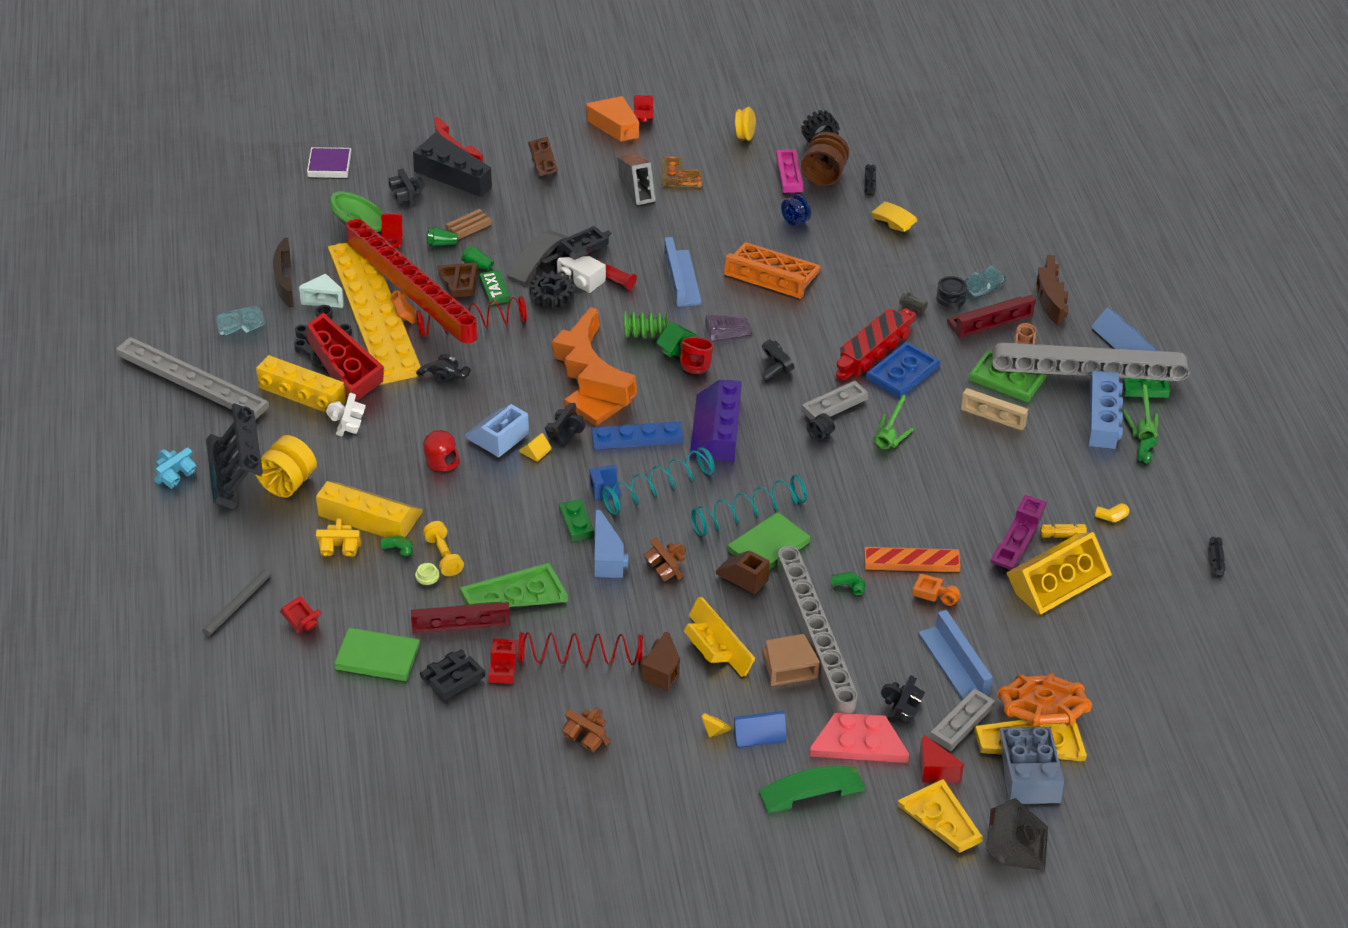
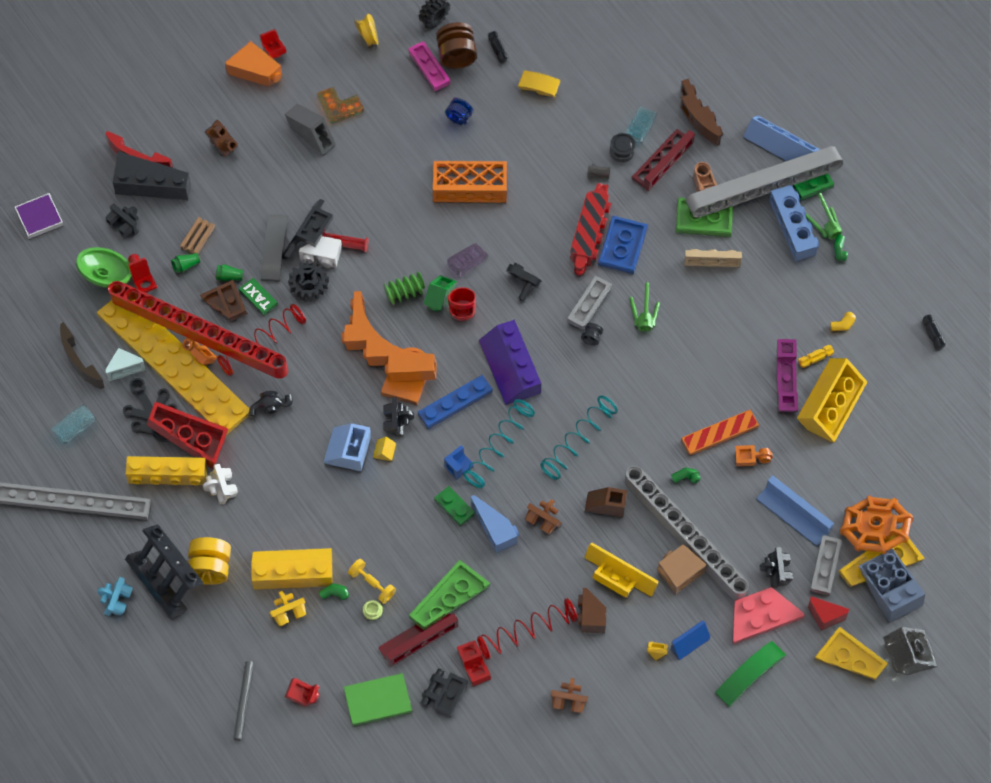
camera: 25 degrees left, 20 degrees up
red helmet [423,430,460,471] -> none
medium blue panel [664,237,702,307] -> none
bright green tile [727,512,811,570] -> none

